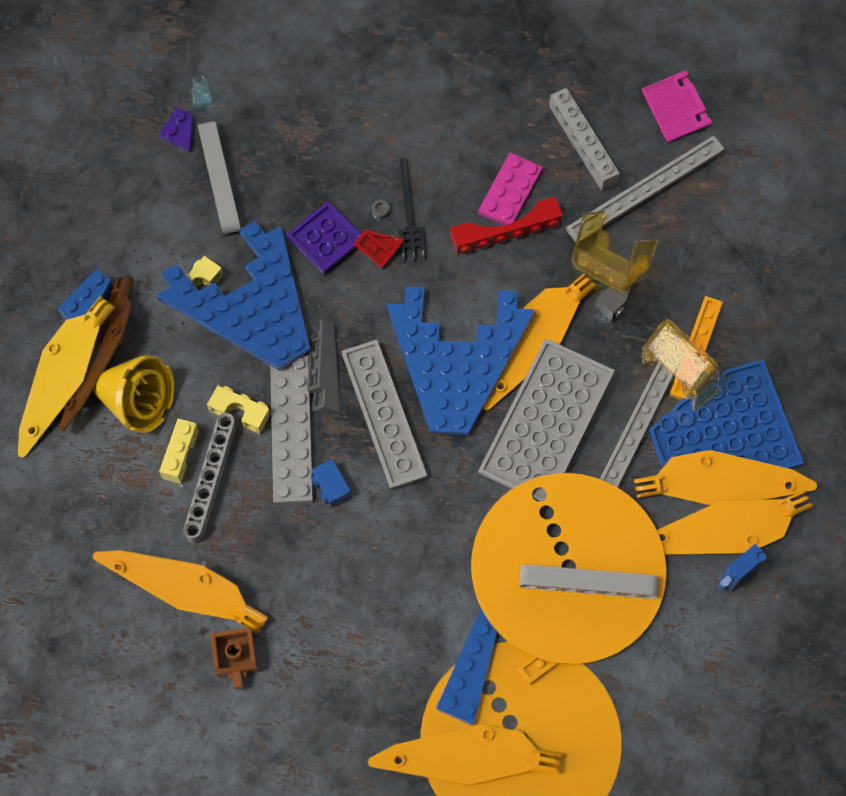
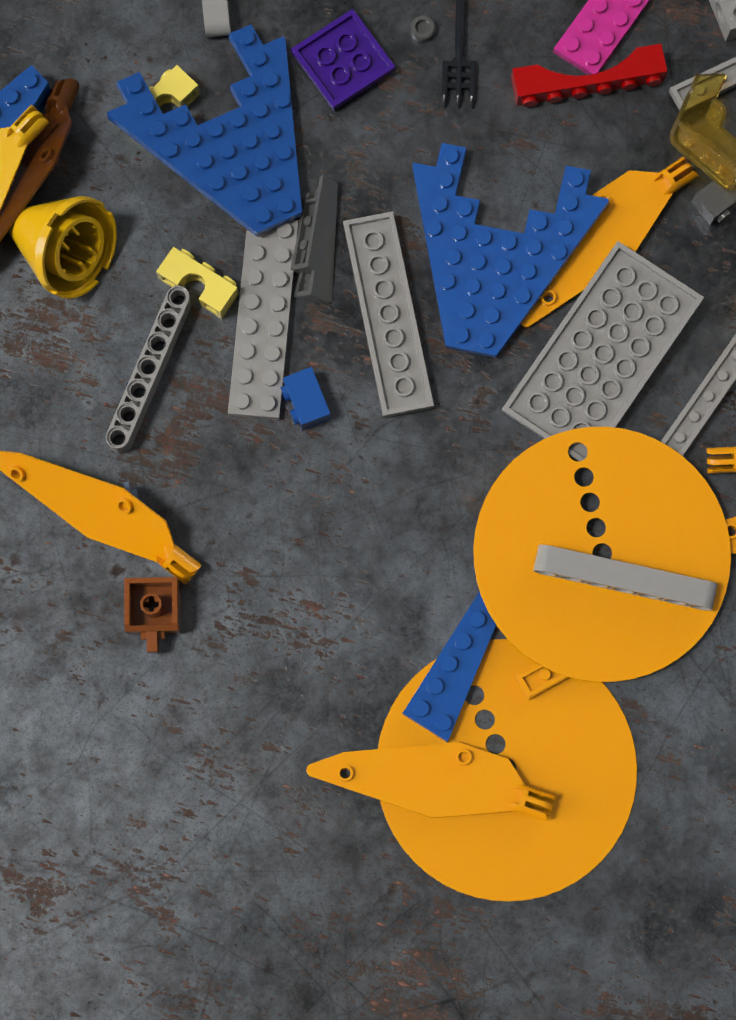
camera: 10 degrees right, 10 degrees up
light yellow arch [159,419,199,484] -> none
red wing [353,230,404,268] -> none

